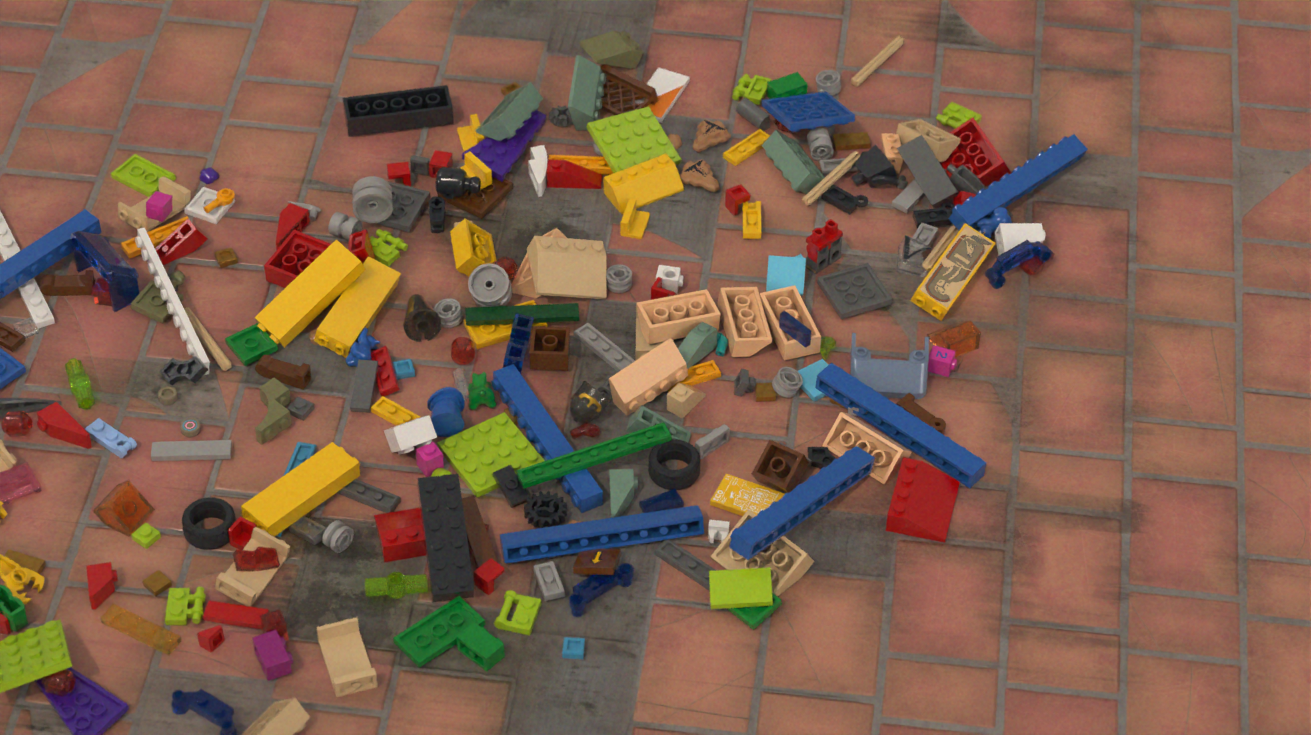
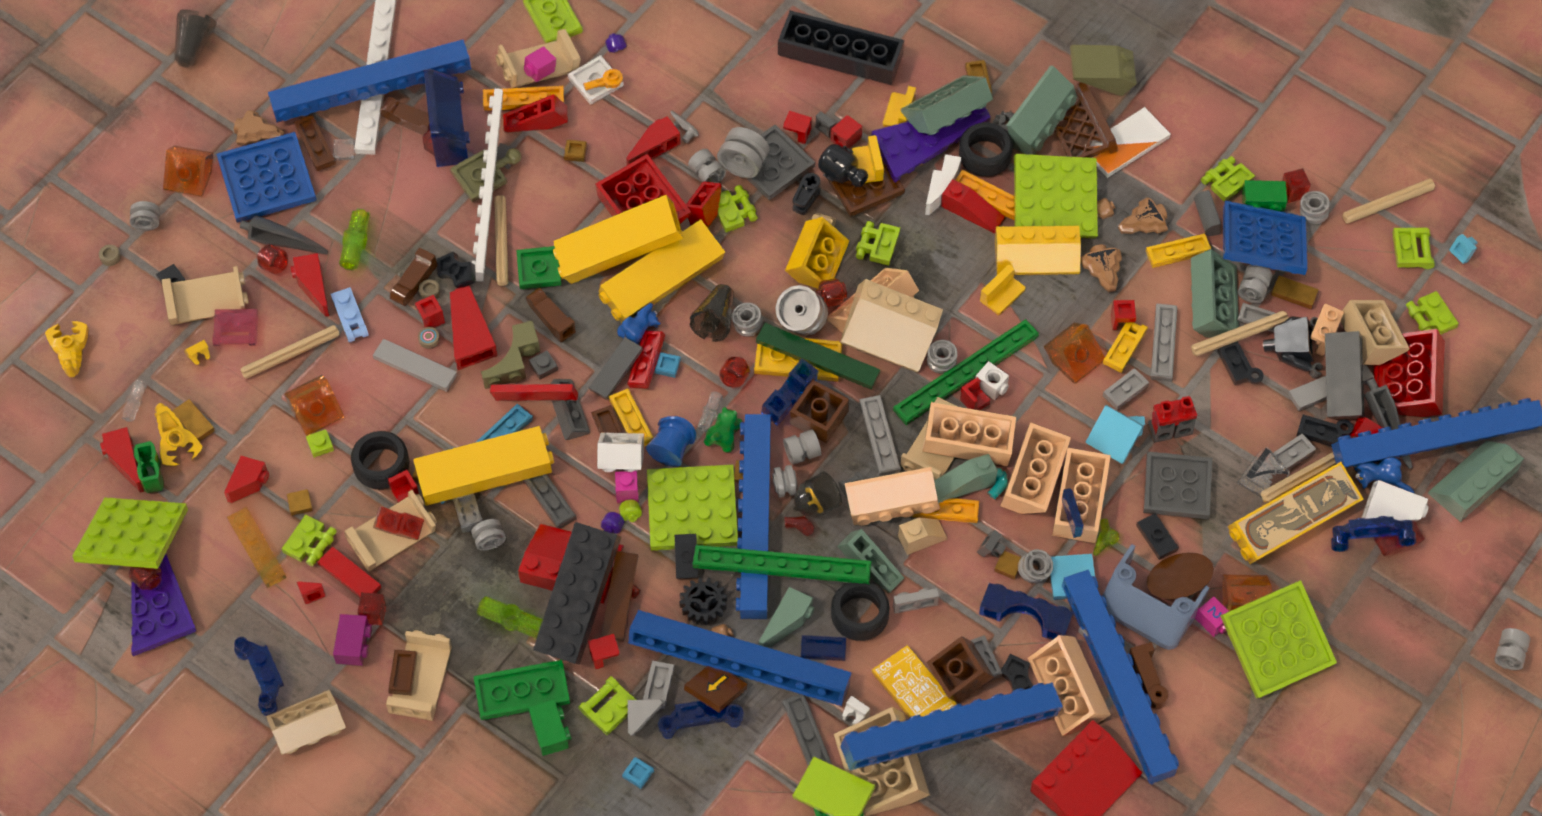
camera: 30 degrees right, 15 degrees up
none -> tan axle [241,325,340,379]
none -> reddish brown tile [388,650,418,695]
none -> reddish brown leg [390,248,437,306]
none -> red panel [415,295,445,328]
none -> red slope [450,286,497,370]
none -> red tile [490,384,578,401]
none -> dark grey slope [550,379,590,440]
none -> reddish brown tile [591,405,623,434]
none -> light grey slope [628,699,665,736]
none -> light grey wheel [772,465,797,498]
none -> light grey wheel [783,429,821,465]
none -> lime plate [856,221,900,266]
none -> green tile [893,319,1039,425]
none -> black tyre [959,122,1013,177]
none -> clear blue arch [979,583,1073,640]
none -> clear orange slope [1043,322,1105,384]
none -> light grey plate [1103,368,1149,410]
none -> black plate [1136,513,1179,560]
none -> reddish brown sticker [1147,553,1214,599]
none -> light grey tile [1150,303,1177,382]
none -> lime plate [1220,580,1337,698]
none -> clear red brick [1282,168,1311,203]
none -> lime plate [1392,228,1435,269]
none -> sand green slope [1428,441,1524,522]
none -> medium azure tile [1449,234,1478,264]
none -> light grey wheel [1494,628,1531,670]

